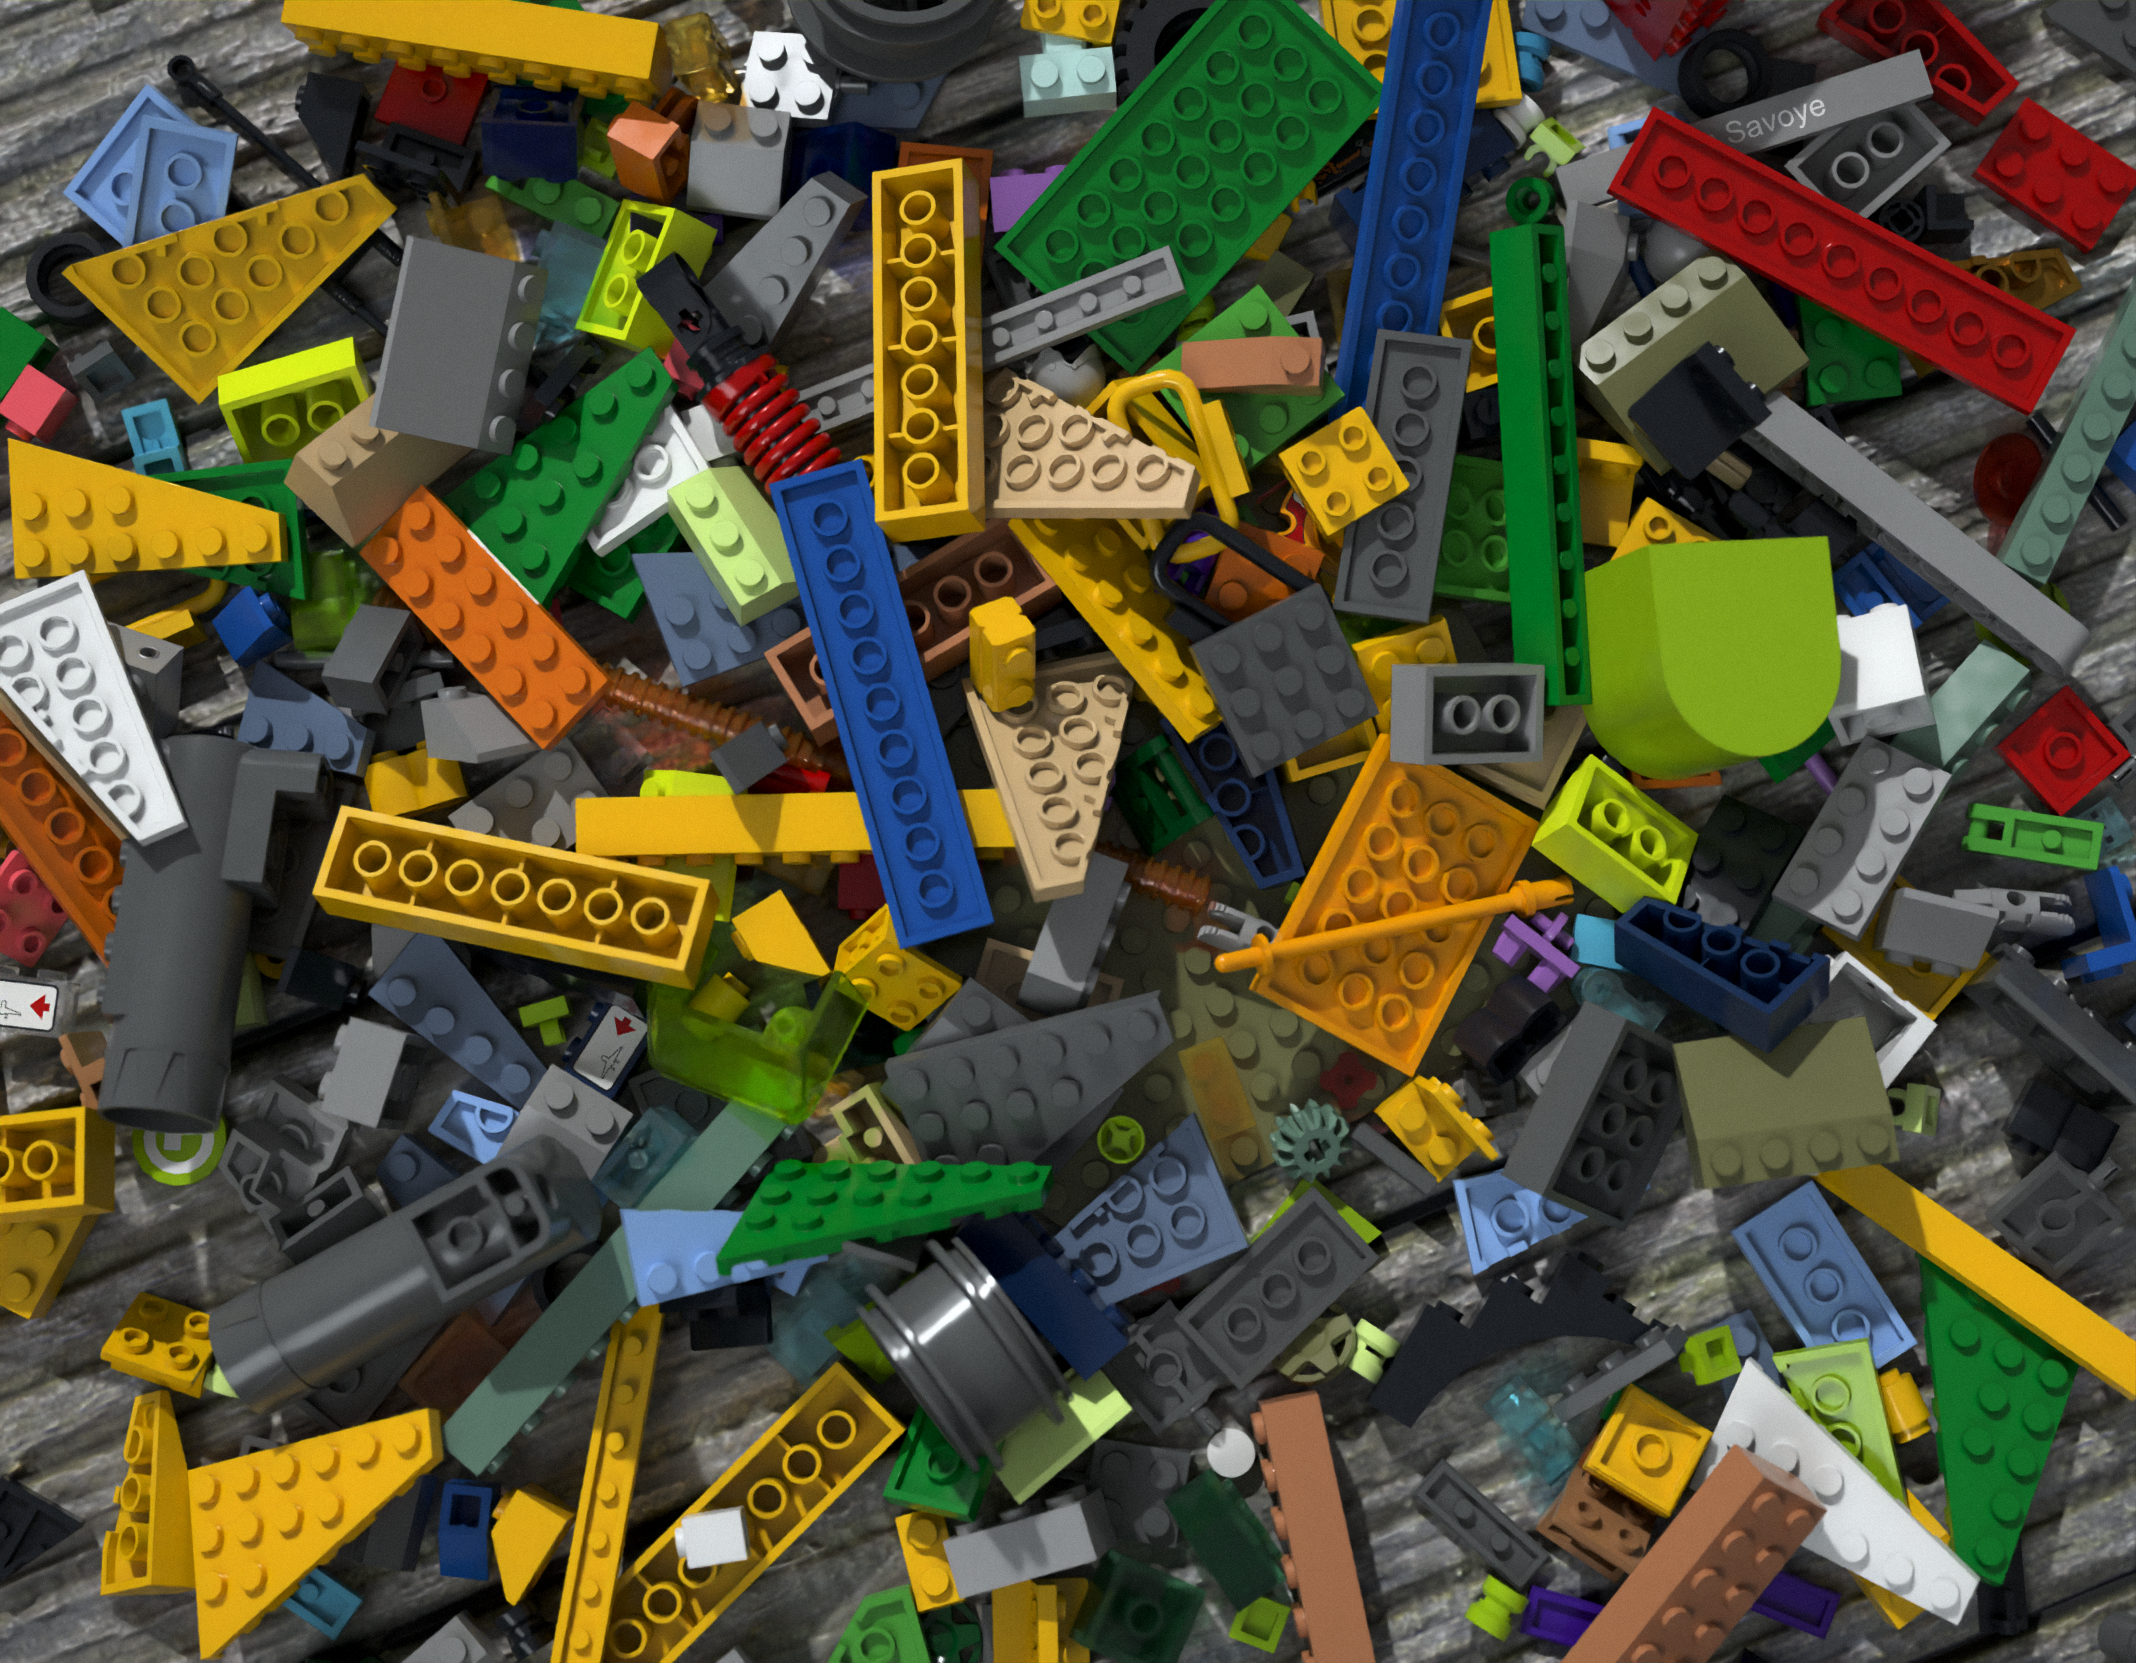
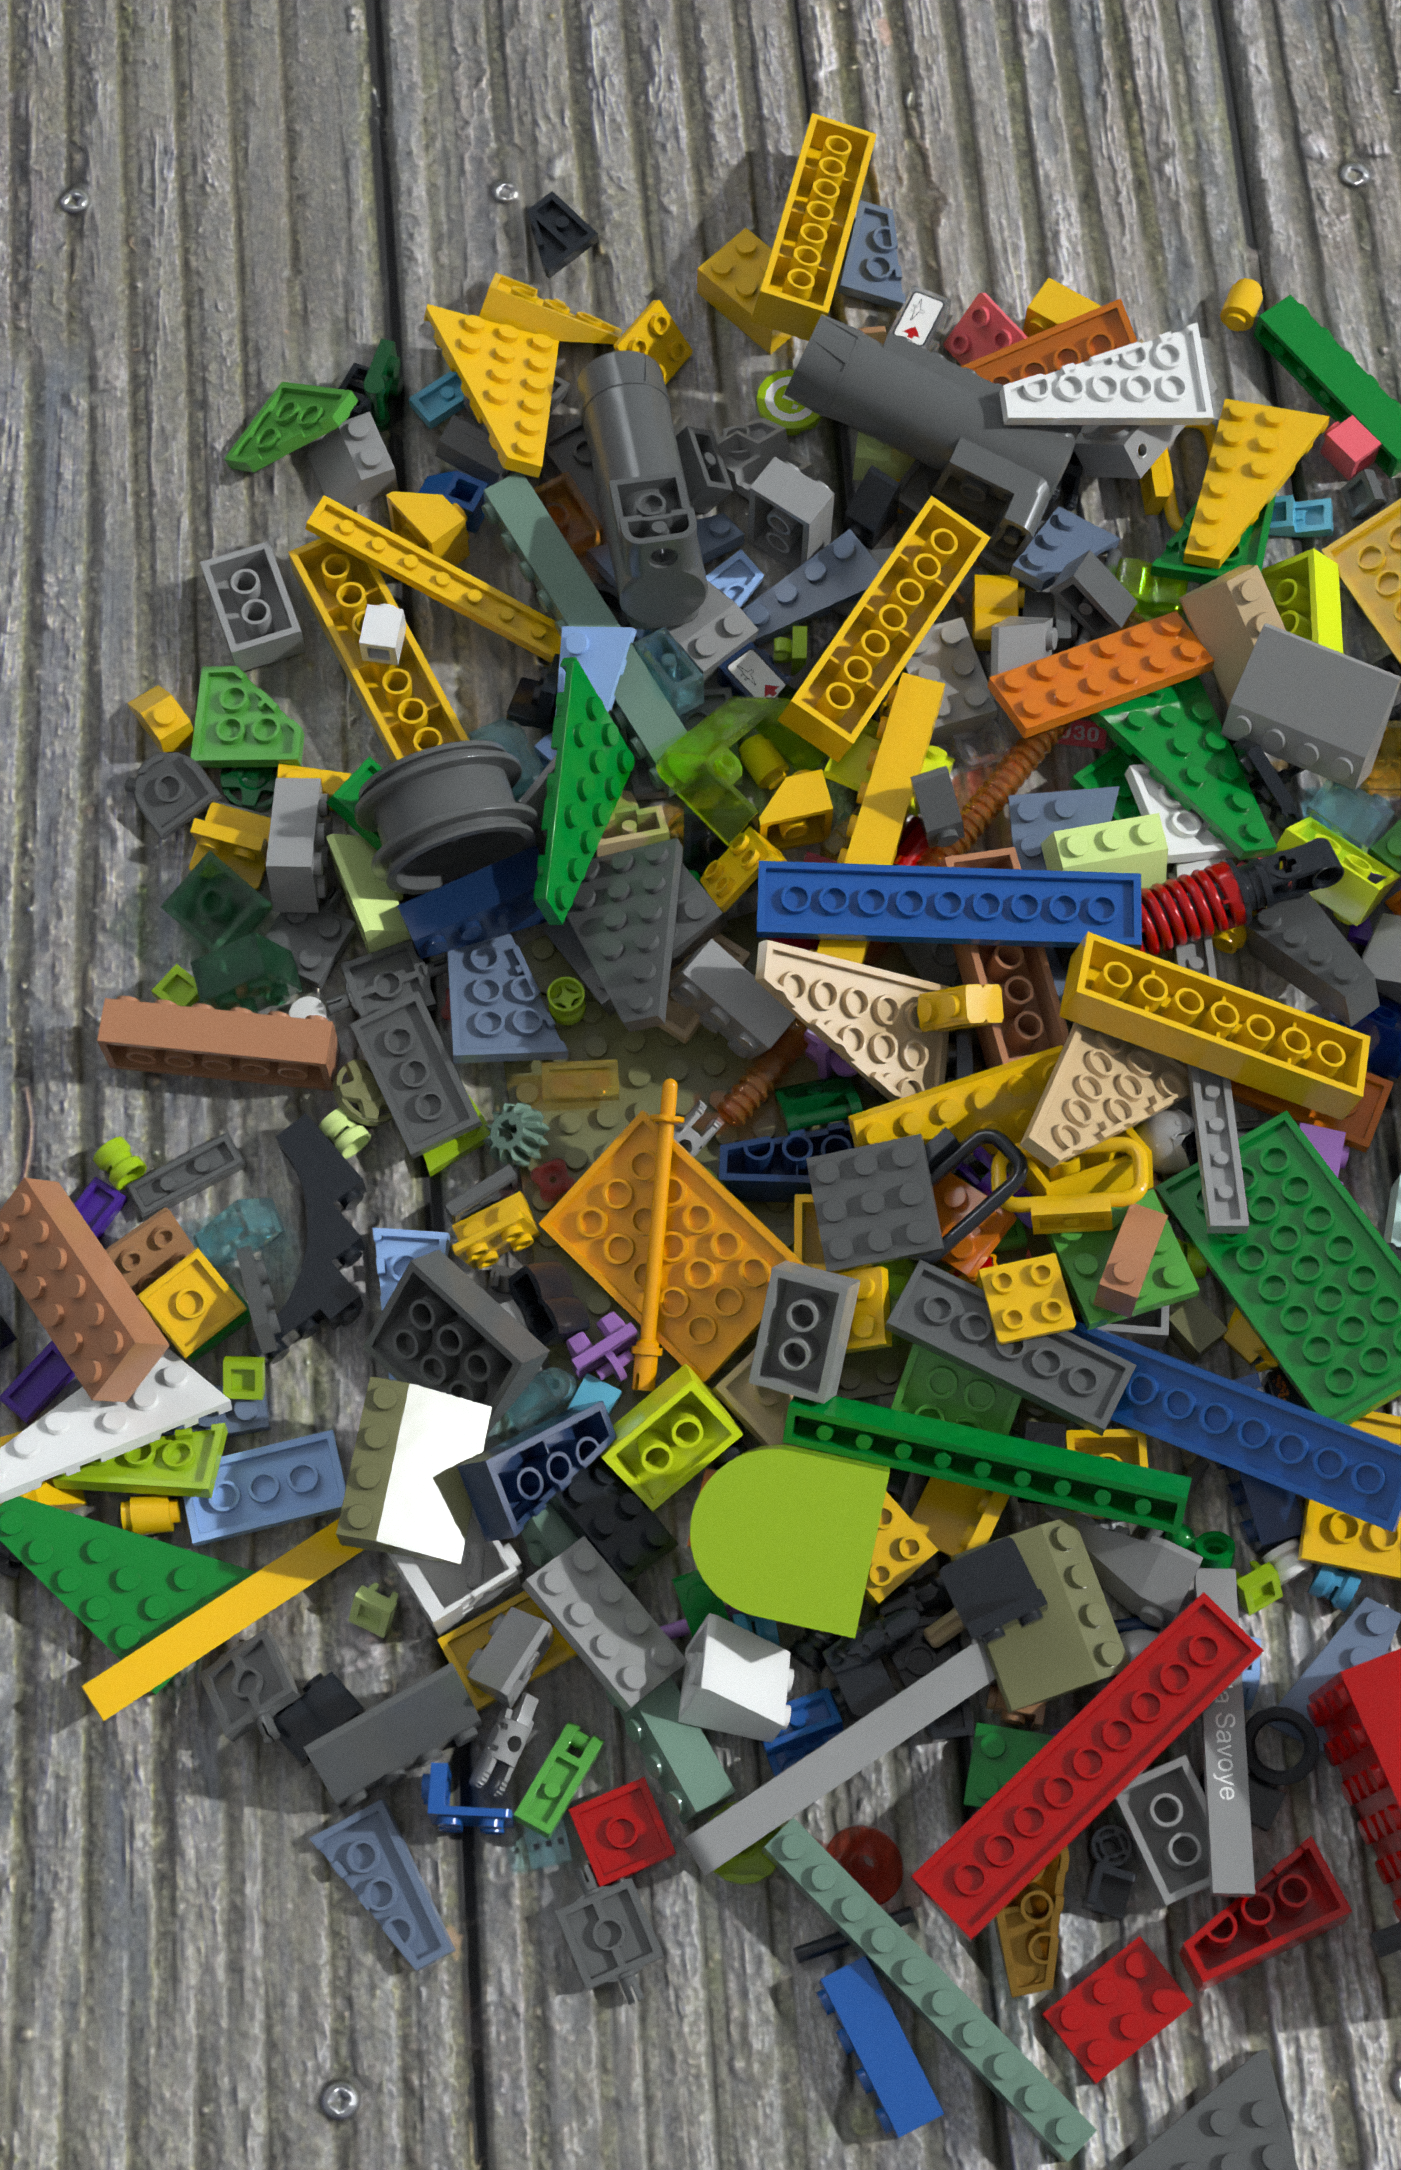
camera: 105 degrees right, 15 degrees down
blue slope [212,585,294,668] -> none
black wheel [493,1594,556,1662] -> none

